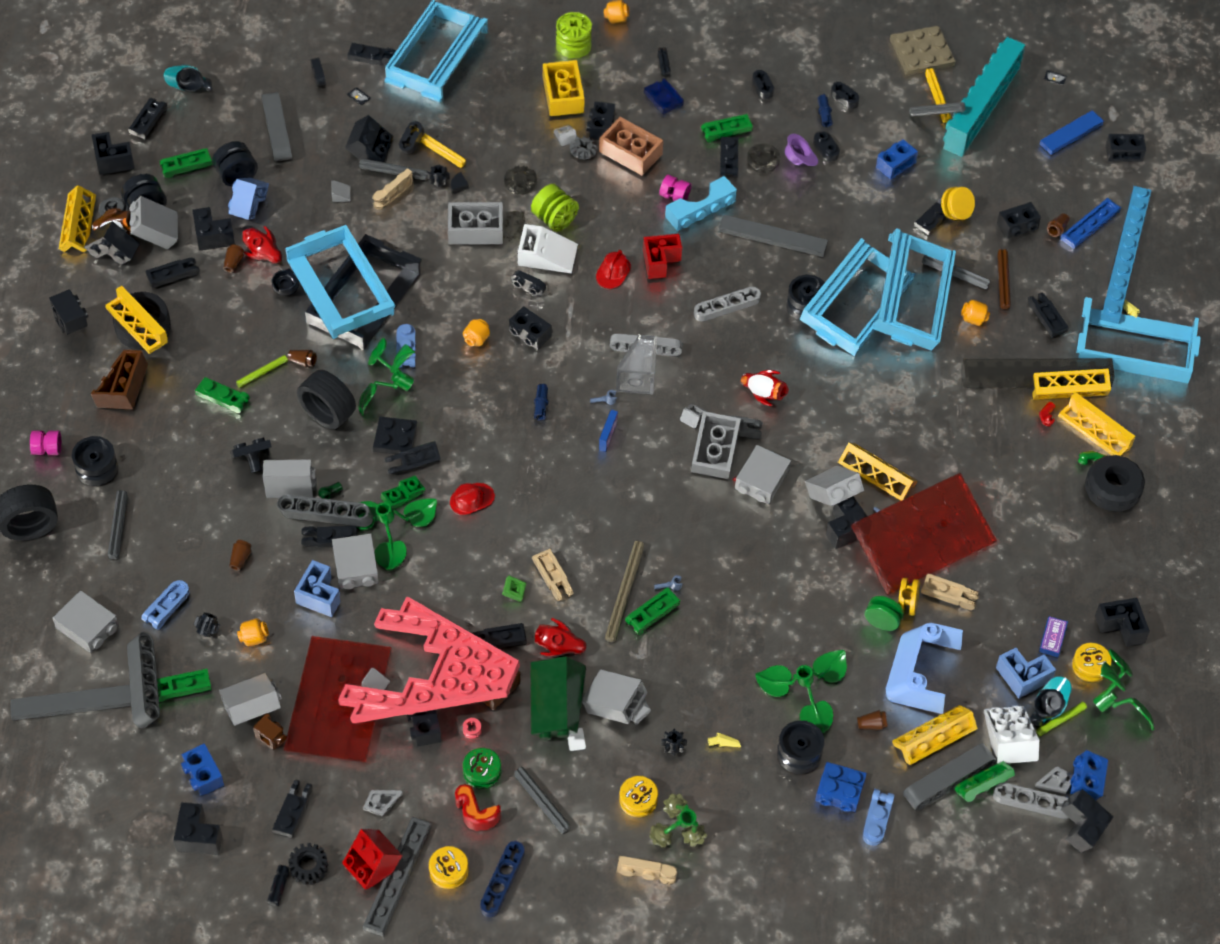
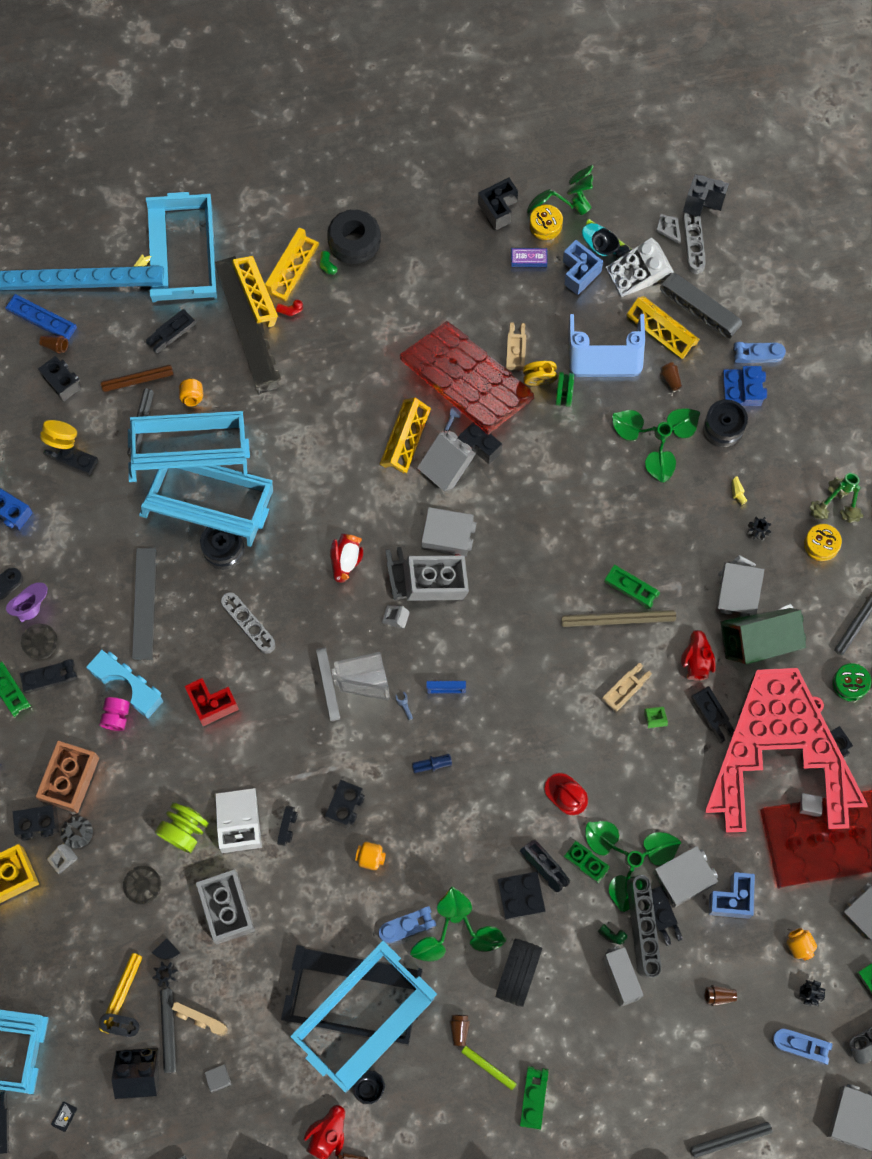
camera: 105 degrees left, 15 degrees up
black plate [230,437,272,473] -> none
red piece [596,249,631,289] -> none
sand blue hand [654,575,683,591] -> none
green plate [955,761,1015,802] -> none
blue brick [1070,750,1108,800] -> none

